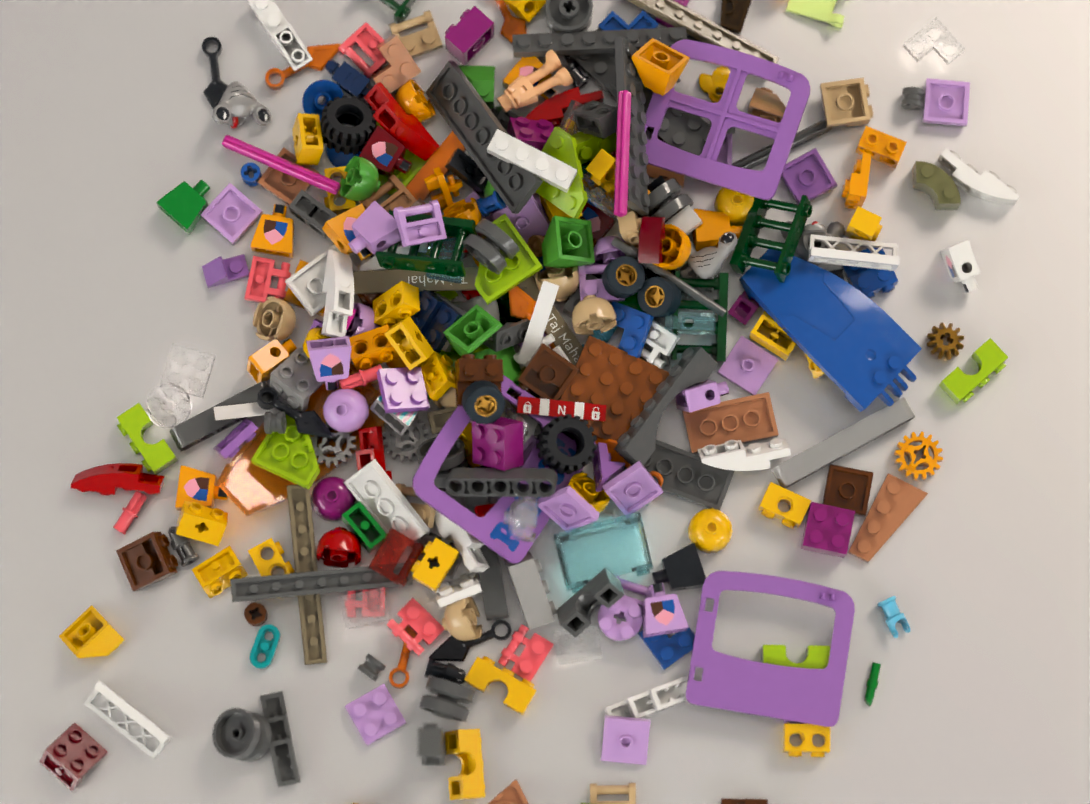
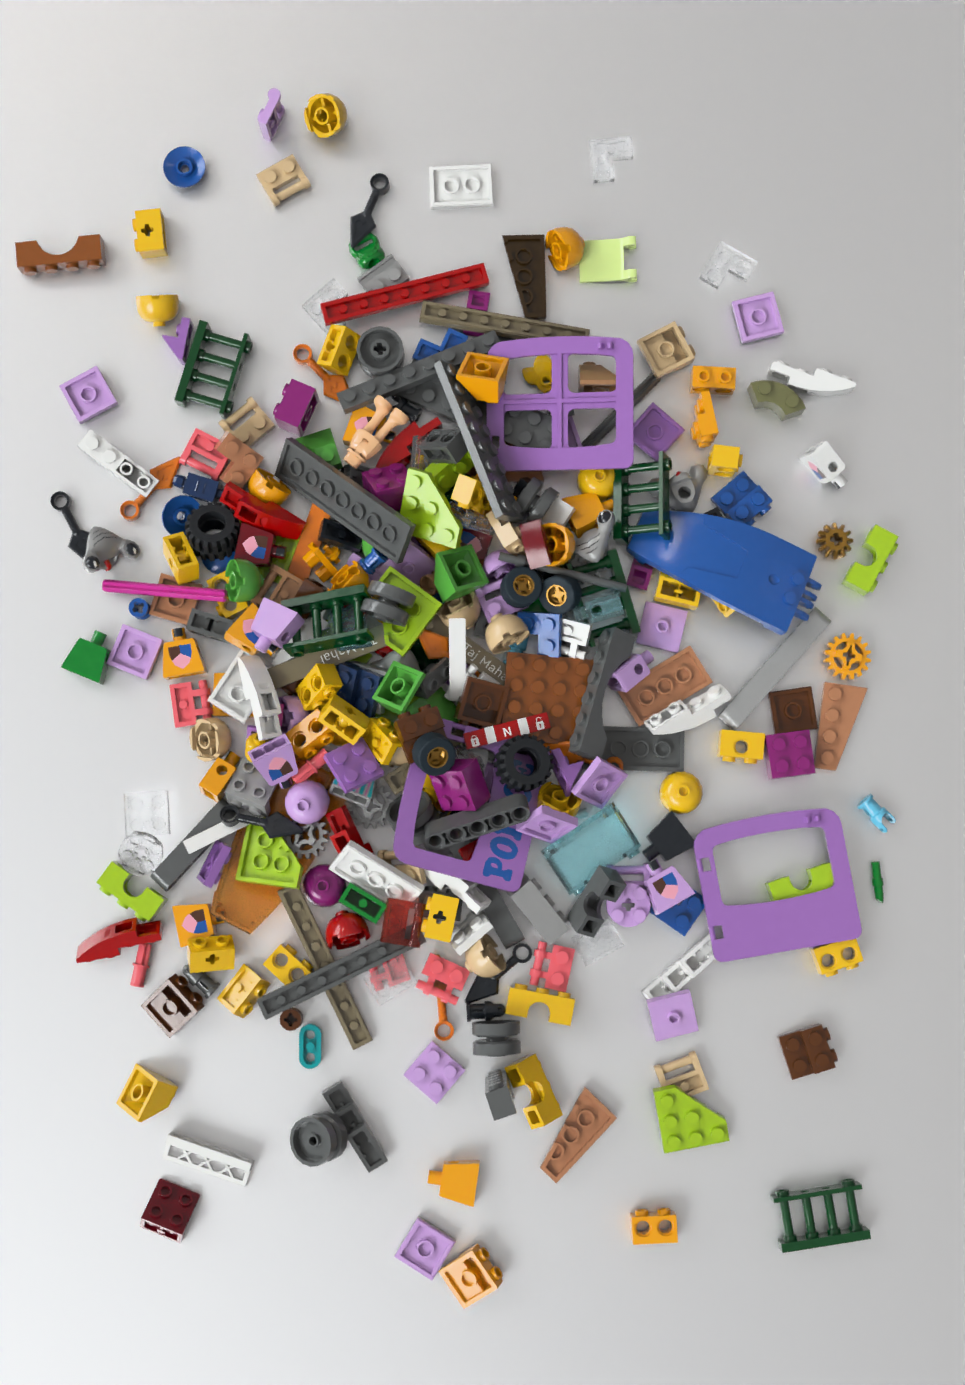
camera: 15 degrees left, 5 degrees up
medium lavender slope [202,254,250,288] -> none
dark grey wheel [264,412,287,434] -> none
dark grey wheel [358,654,386,681] -> none
lavender plate [393,200,447,247] -> none
white arch [487,129,577,193] -> none
clear cylinder [504,496,538,542] -> none
dark pink axle [614,90,631,217] -> none
white fence [808,234,900,271] -> none
dark grey wheel [901,87,924,110] -> none

